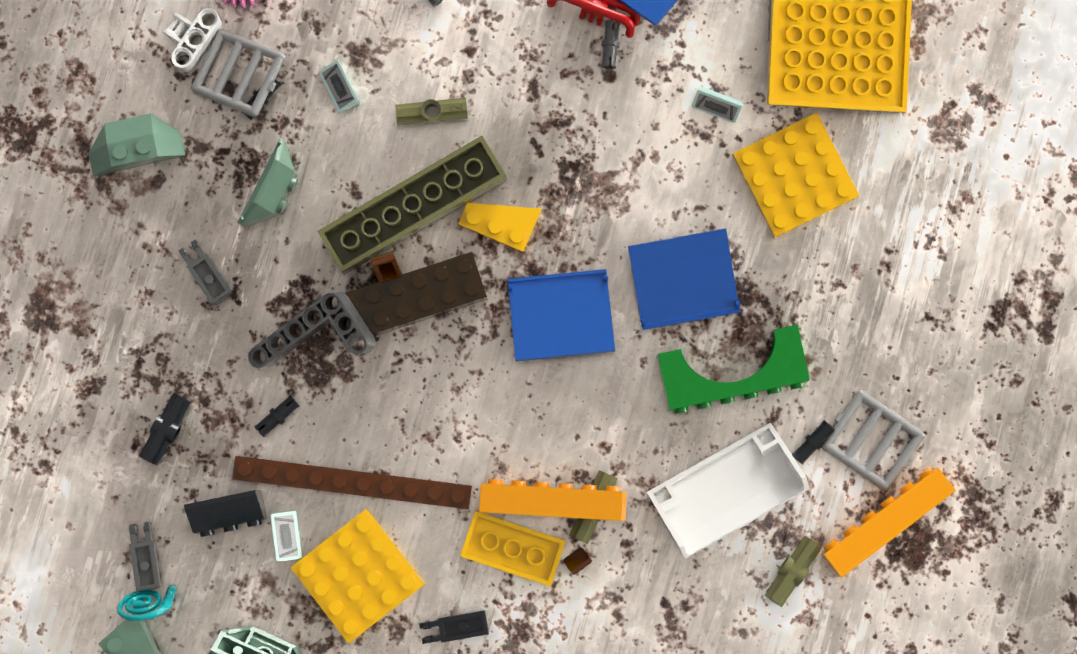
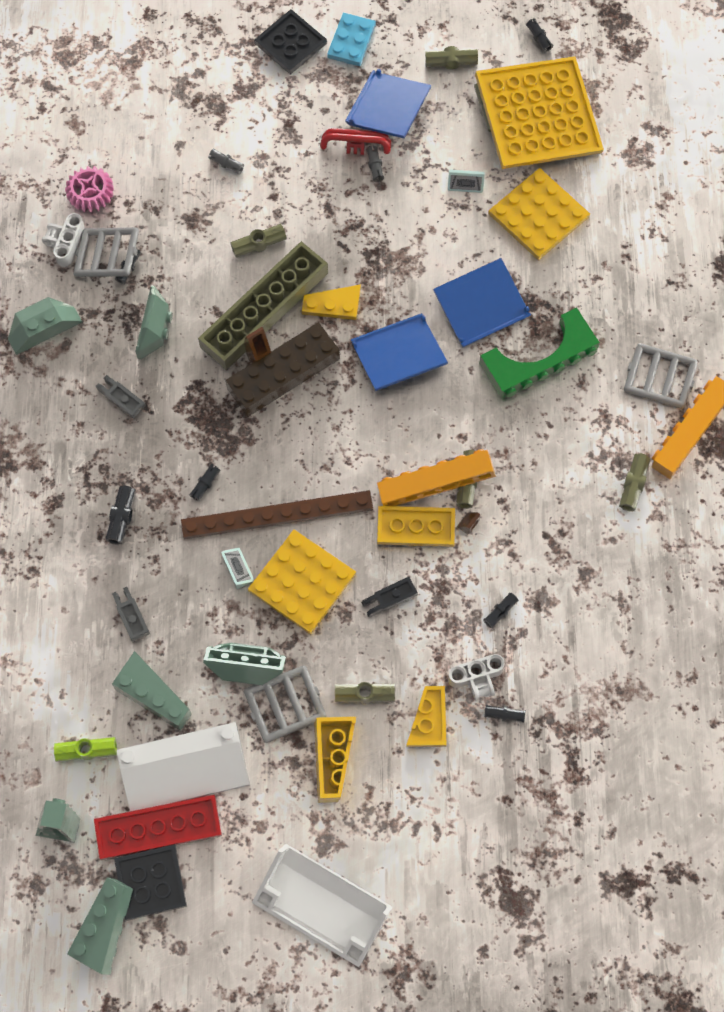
camera: 15 degrees left, 15 degrees down
teal piece [117,585,177,621] -> none
black slope [184,490,267,537] -> none
dark grey beam [248,292,375,368] -> none
slope [318,60,360,114] -> none
white slope [647,422,810,559] -> none
black pin [792,420,835,465] -> none

